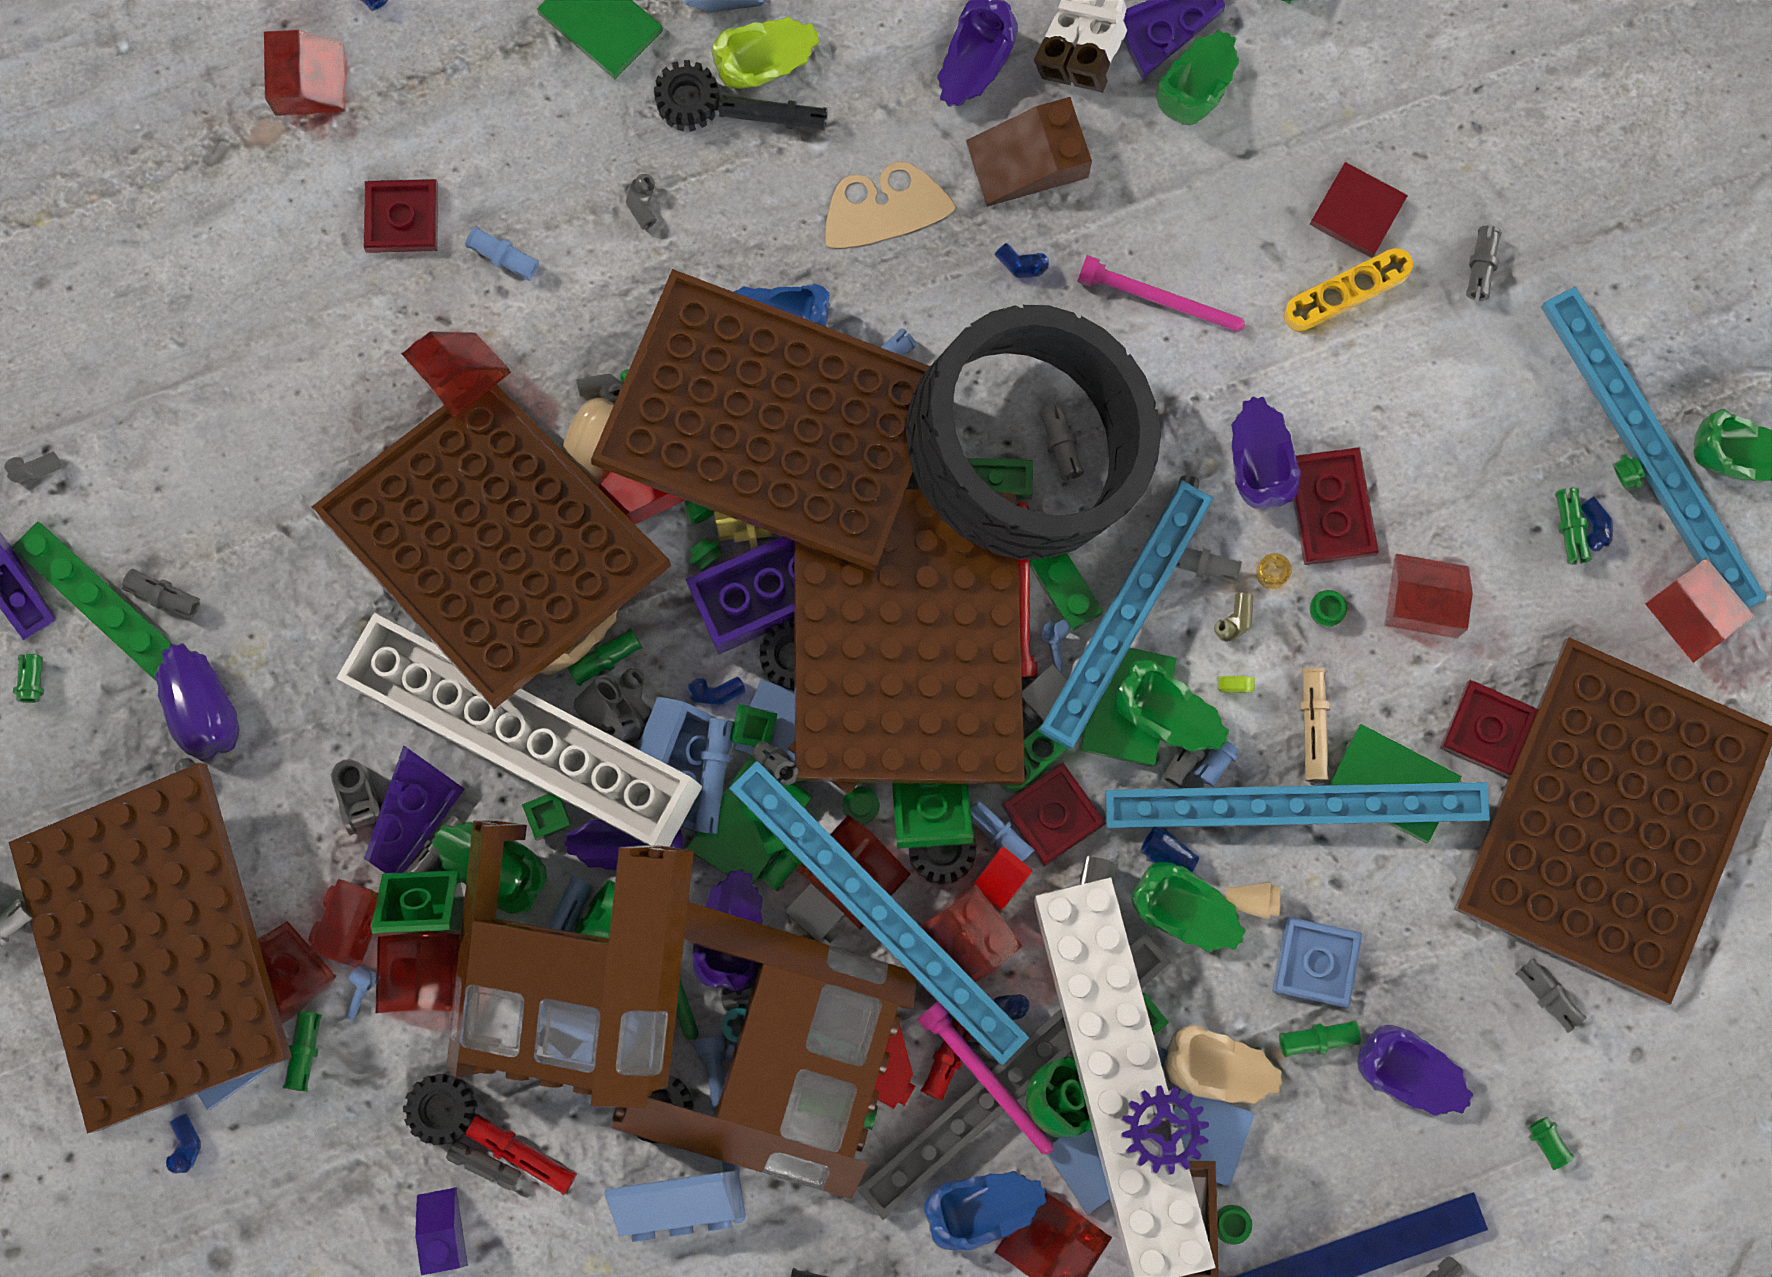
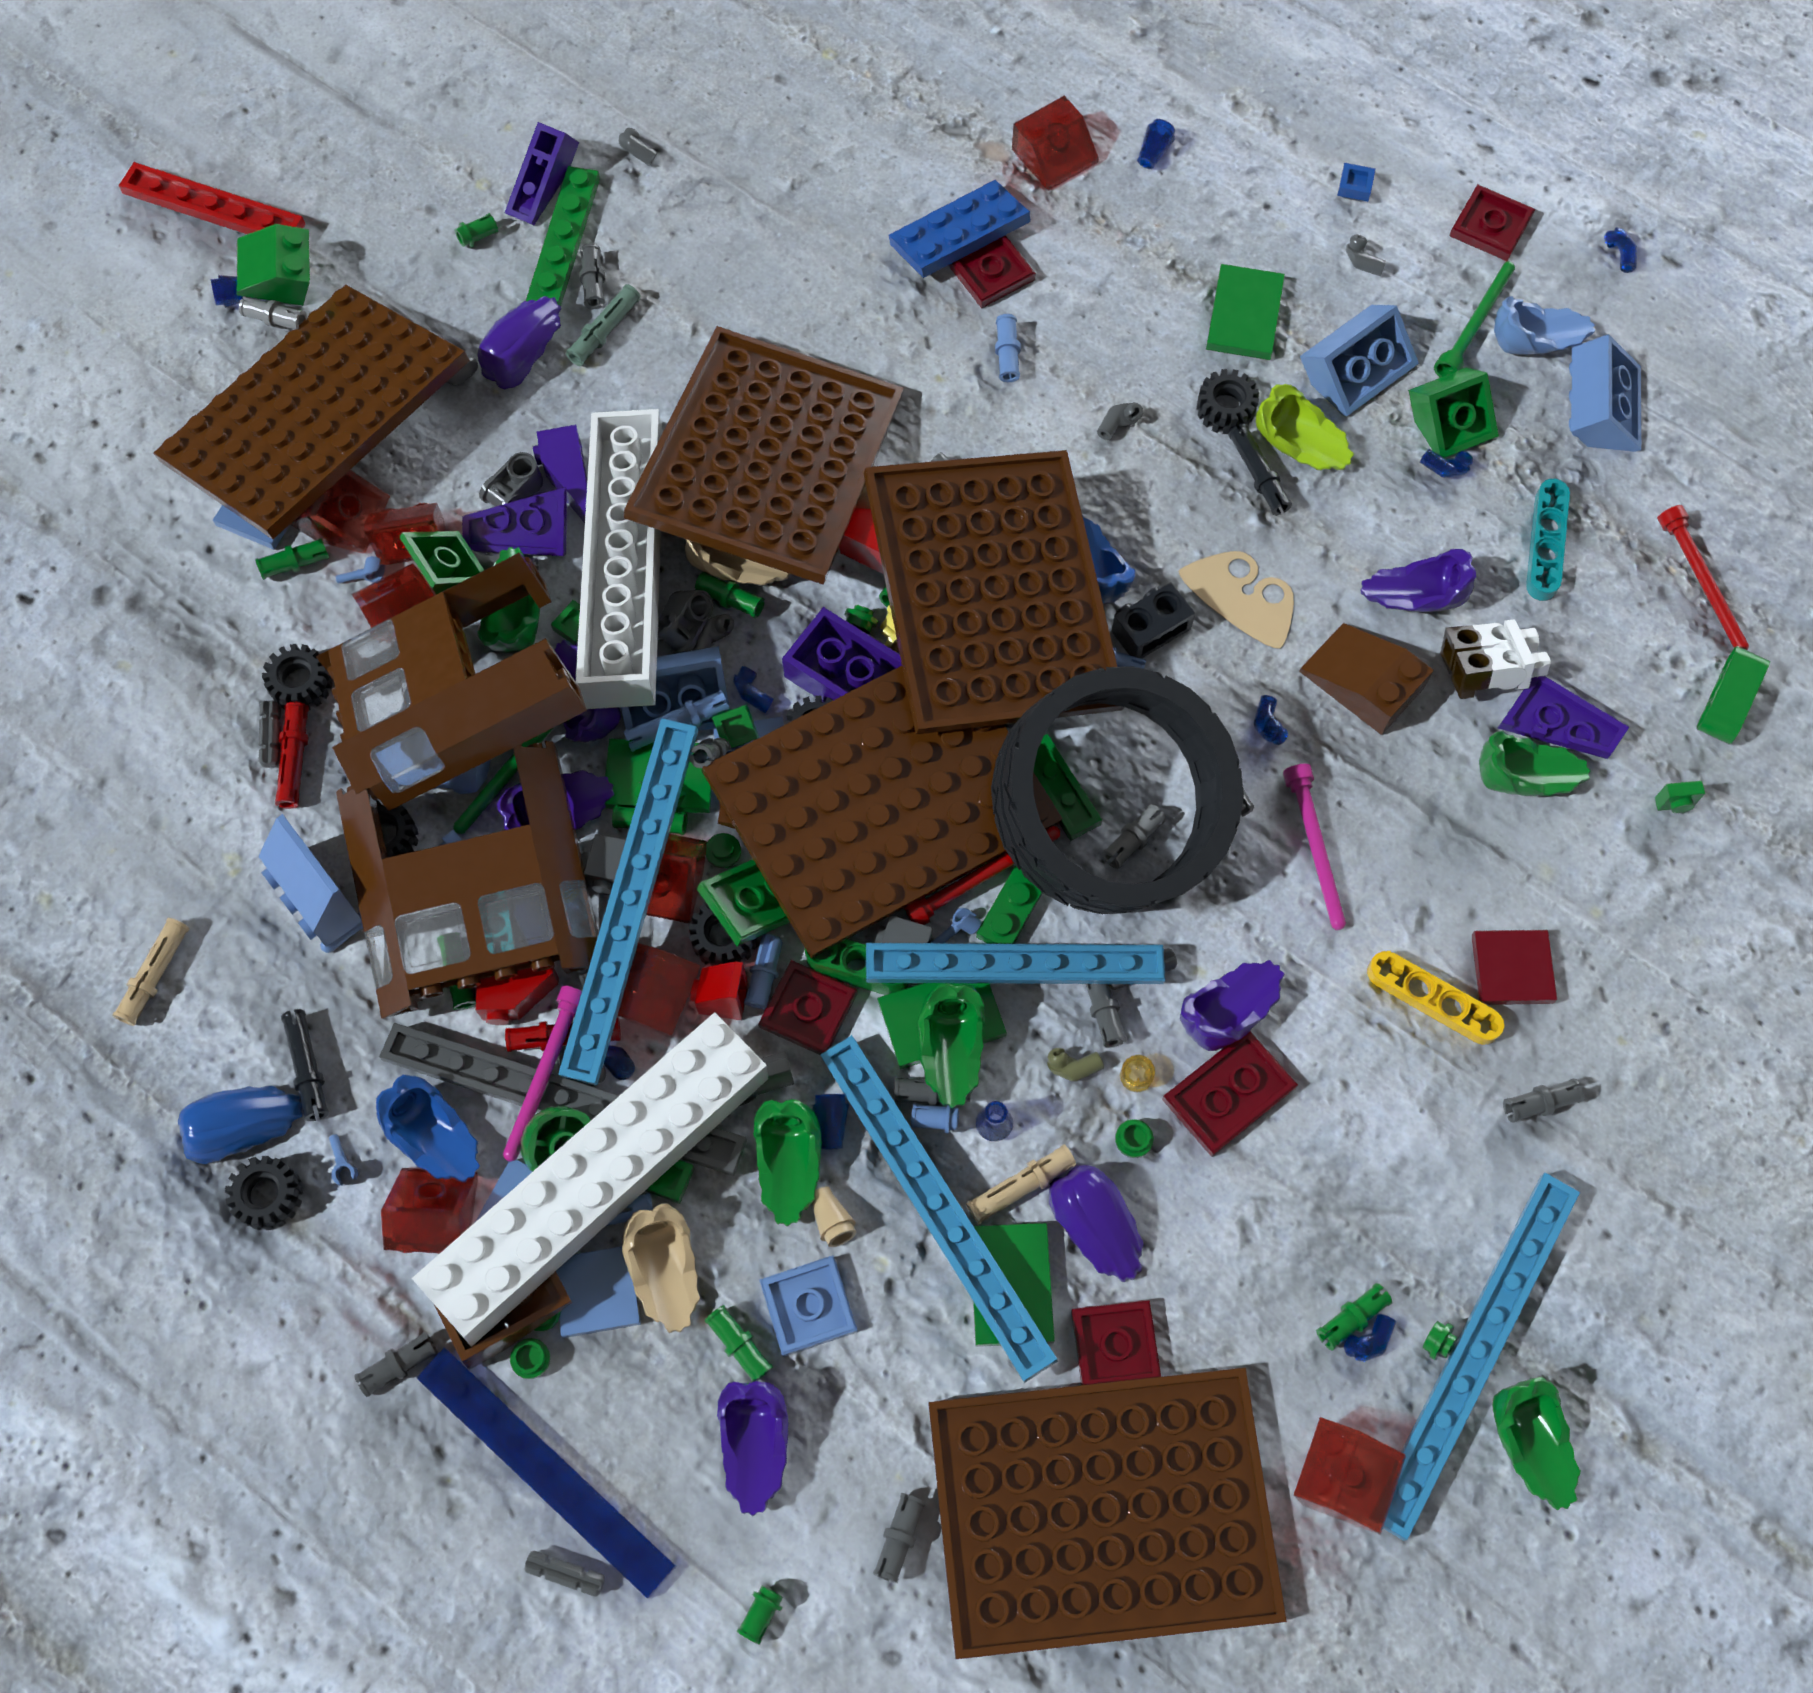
camera: 60 degrees right, 10 degrees down
clear blue arm [166,1113,201,1174] -> none
clear red slope [401,331,512,417] -> none
dark purple slope [415,1187,468,1276] -> none
dark purple gear [1120,1085,1209,1175] -> none
lime tile [1217,676,1255,693] -> none
clear red slope [1384,554,1473,639] -> none
none -> dark purple slope [533,425,588,523]
none -> sand green pin [566,284,641,366]
none -> blue plate [889,180,1031,278]
none -> clear blue cone [976,1101,1013,1142]
none -> dark purple hair [1049,1165,1144,1282]
none -> black brick [1111,582,1195,659]

